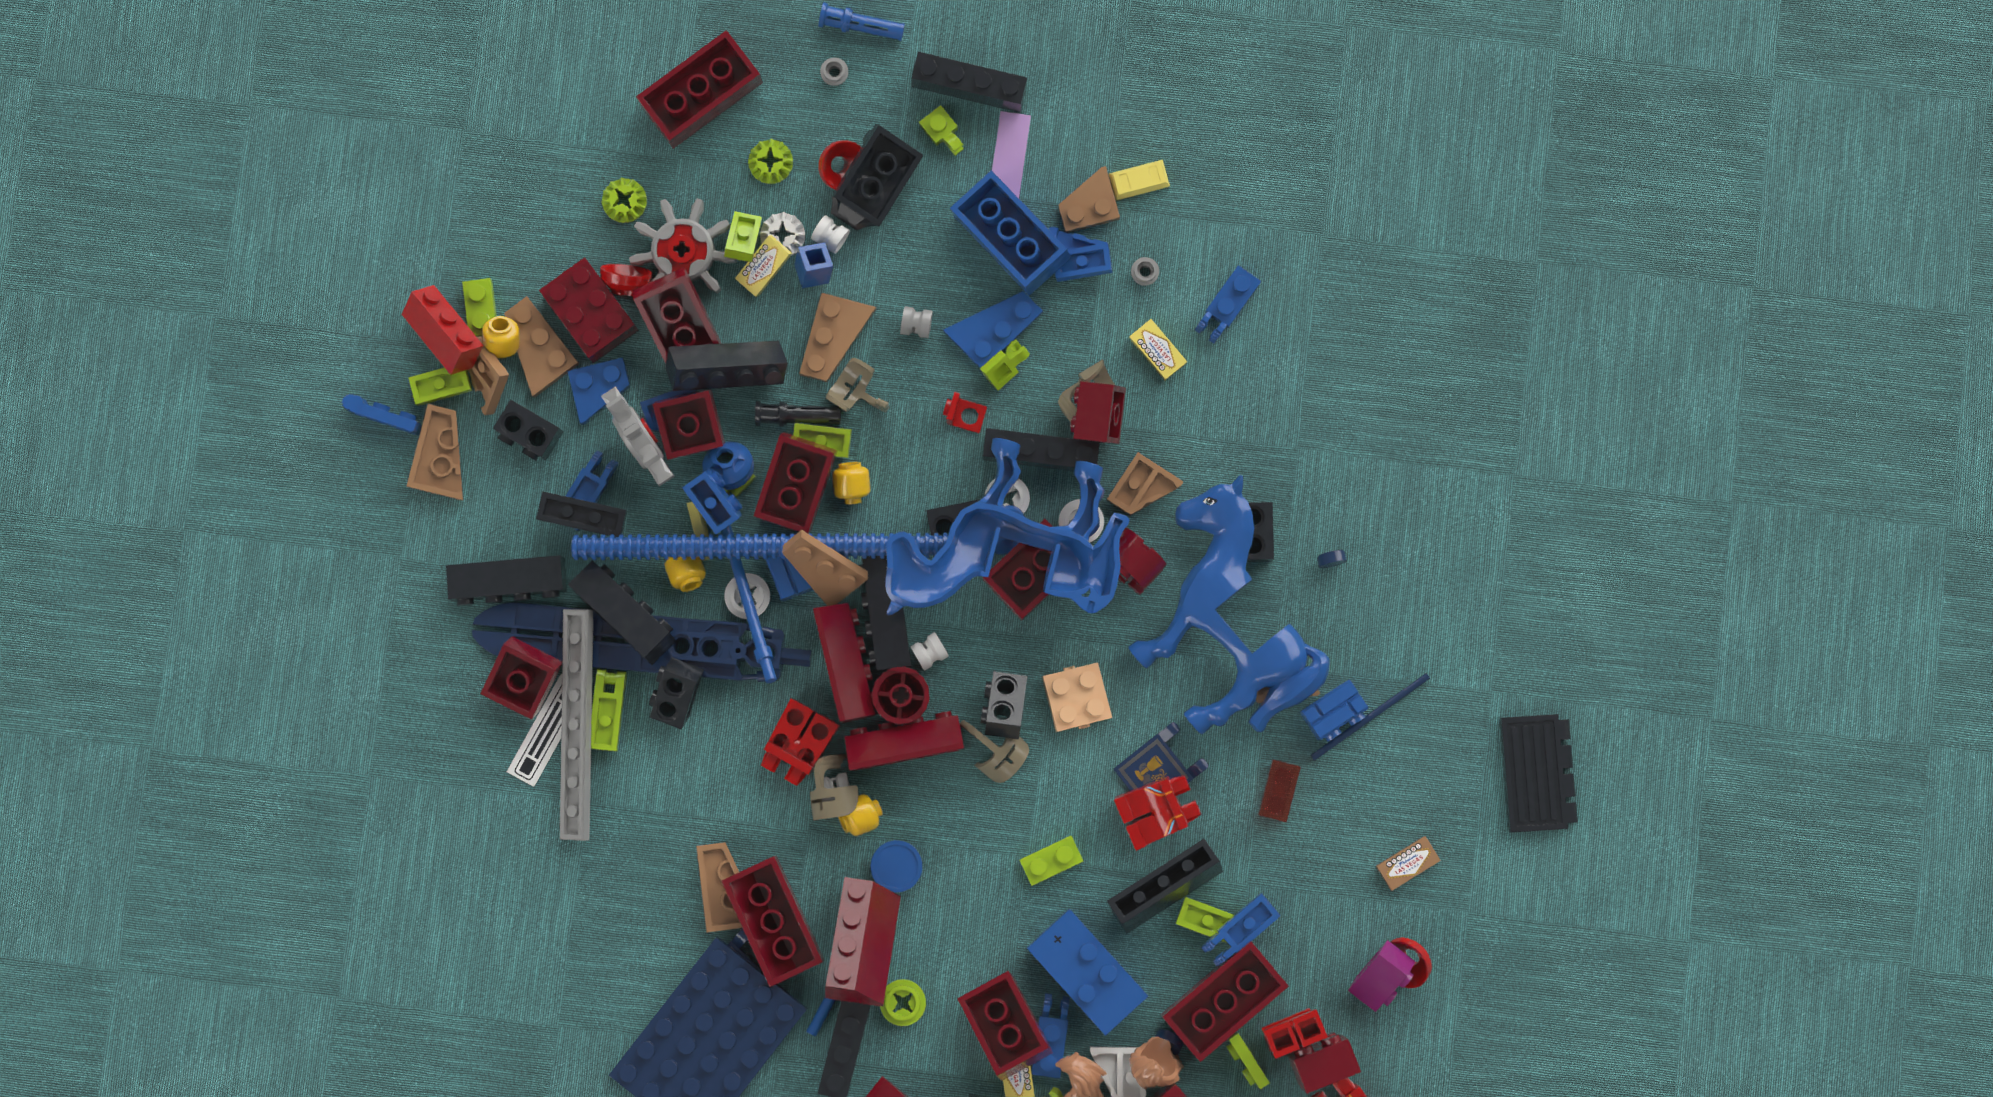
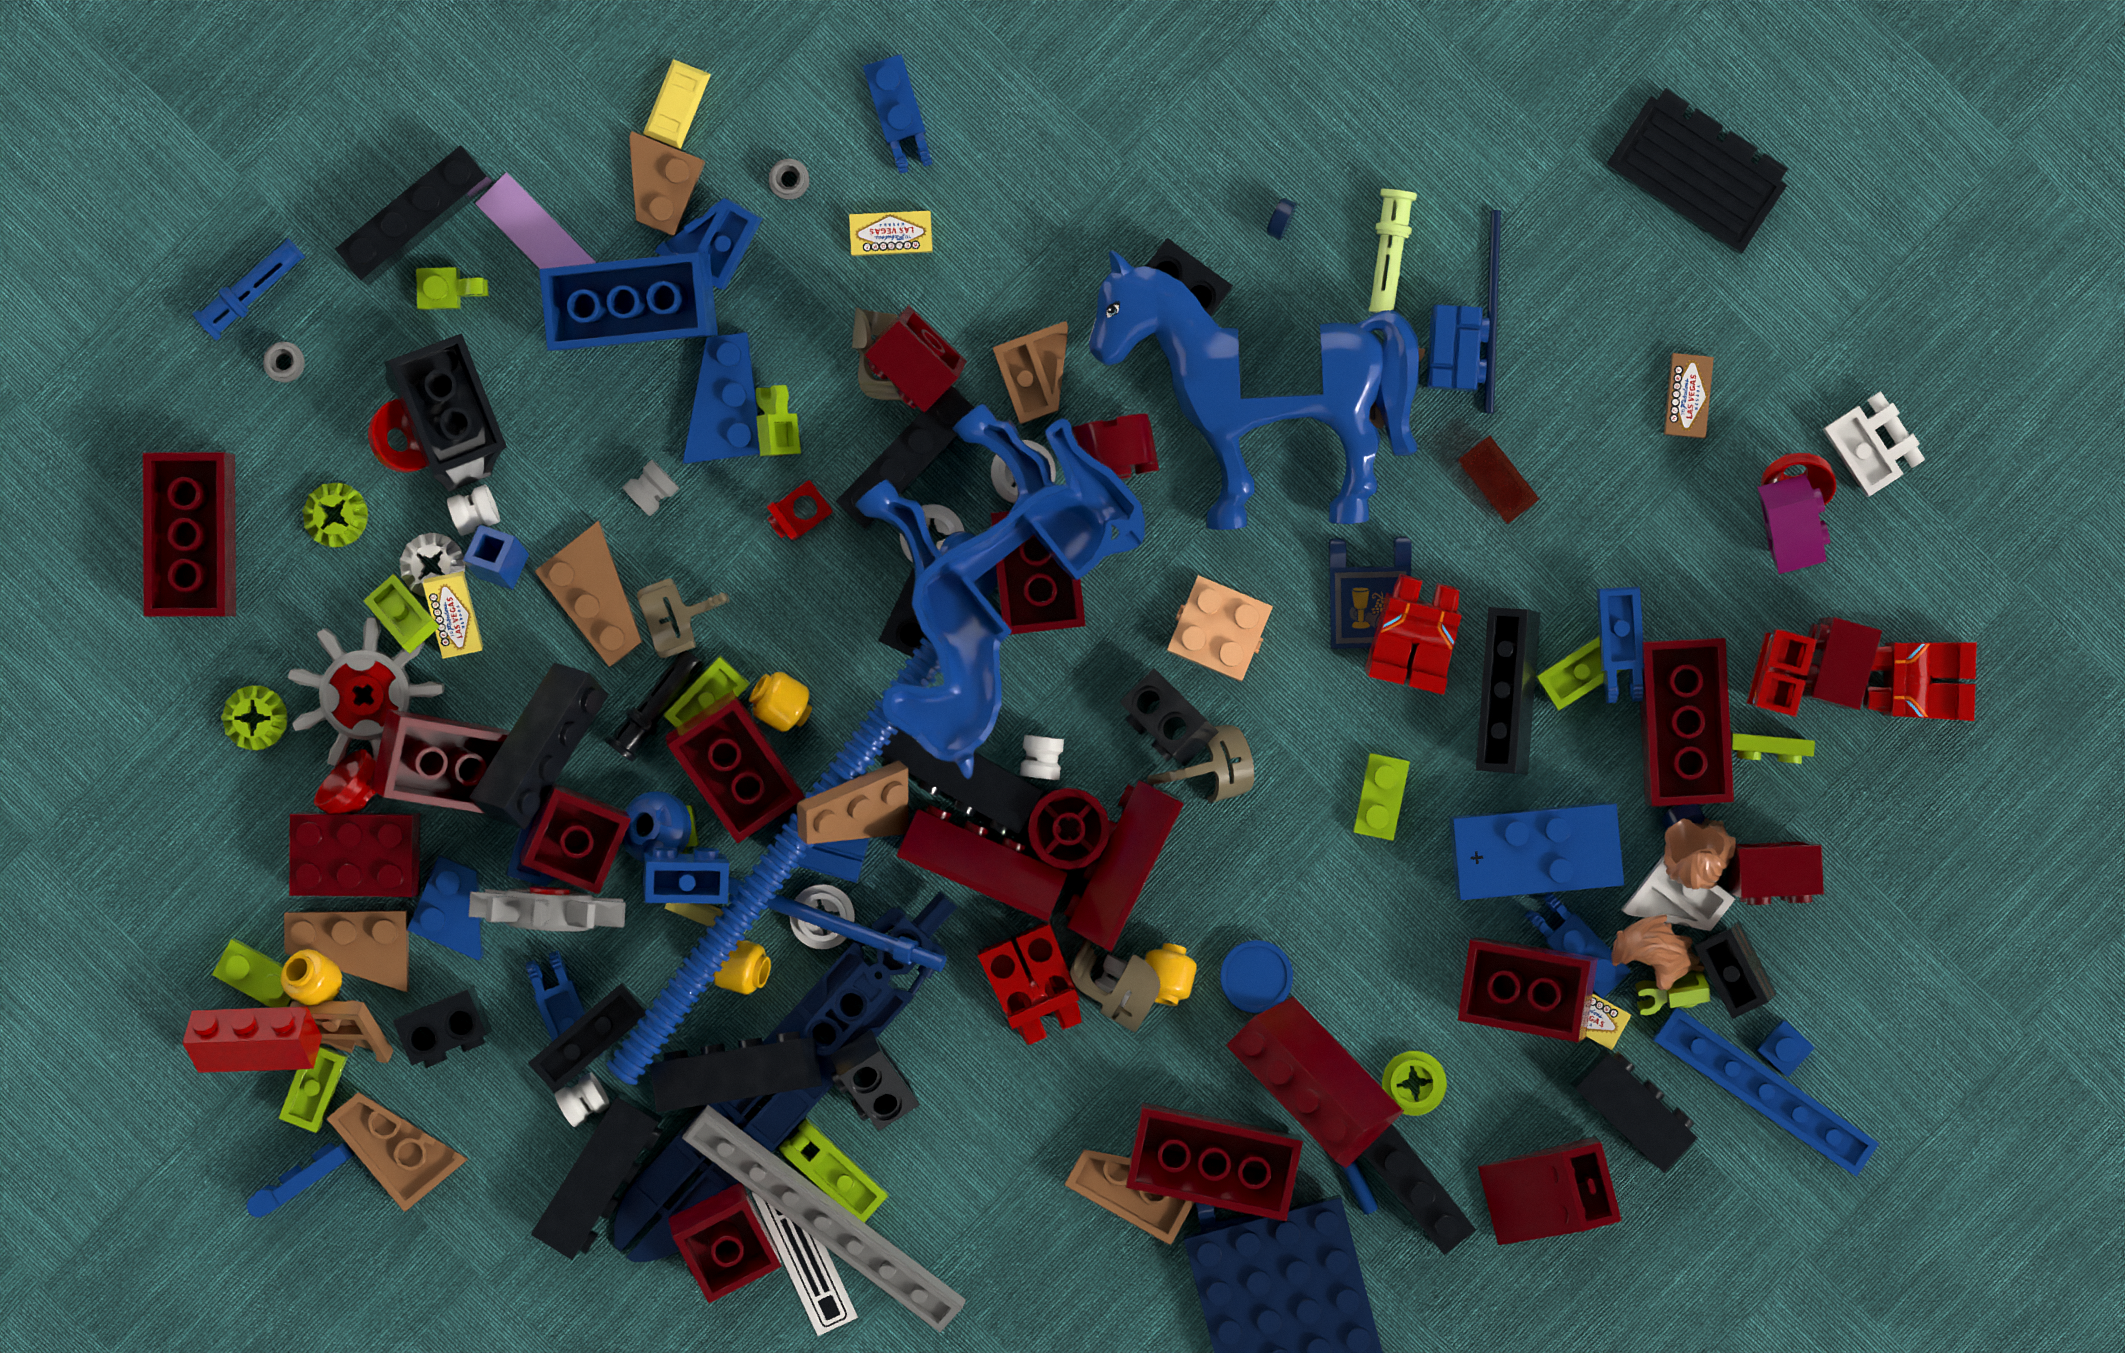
camera: 50 degrees left, 5 degrees up
none -> white wheel [555,1072,611,1127]
none -> yellowish green pin [1368,189,1417,313]
none -> white plate [1822,391,1925,497]

